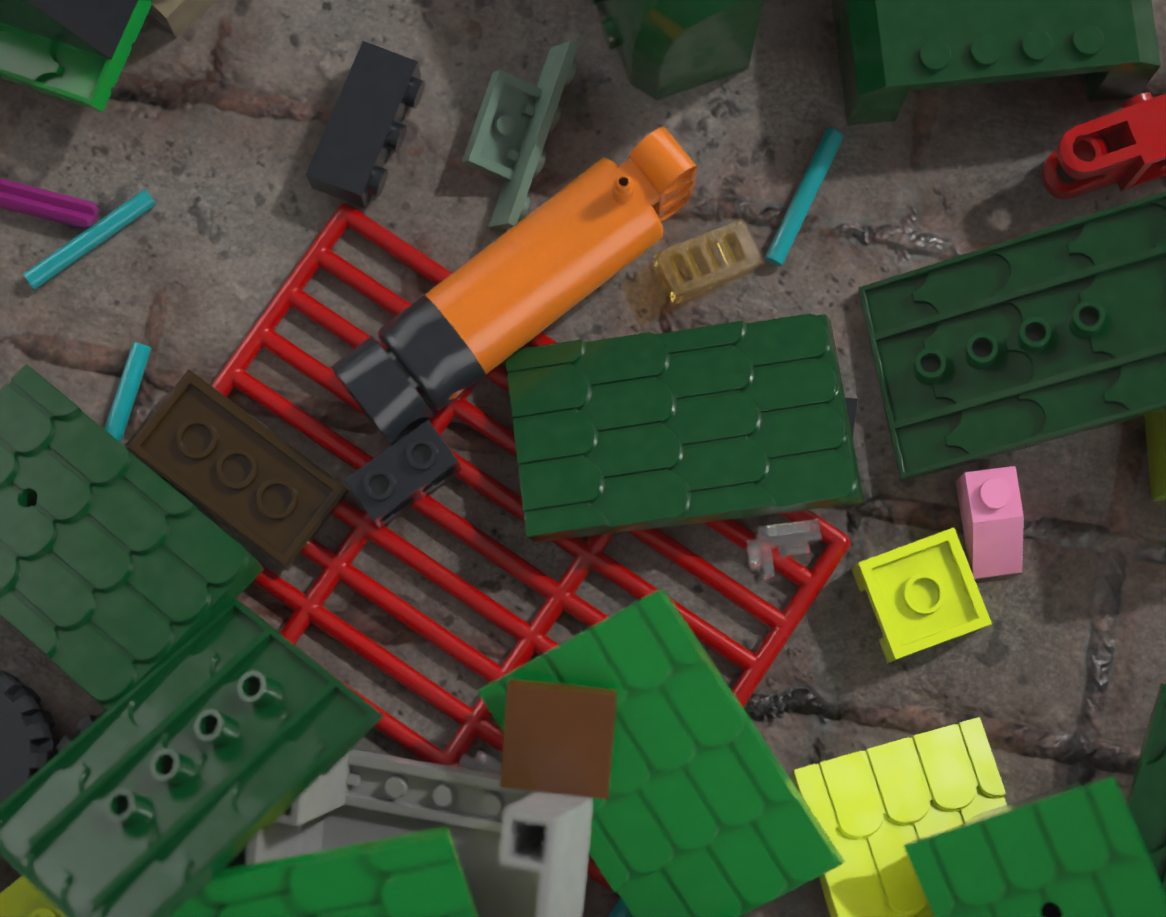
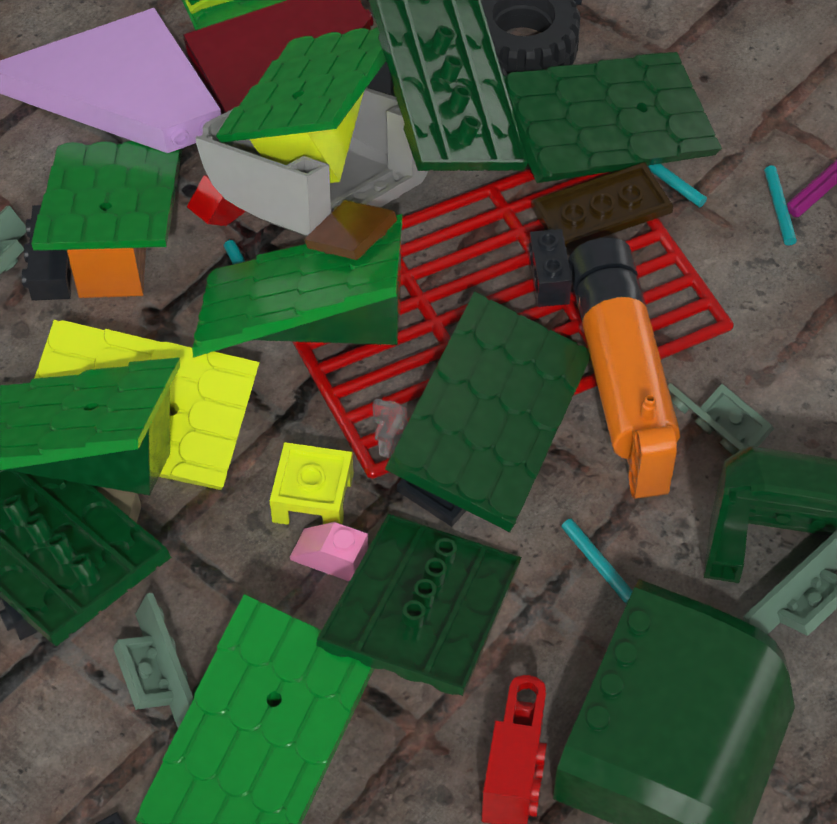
camera: 120 degrees right, 25 degrees down
black brick [306,41,425,209] -> none
clear yellow slope [653,219,764,305] -> none

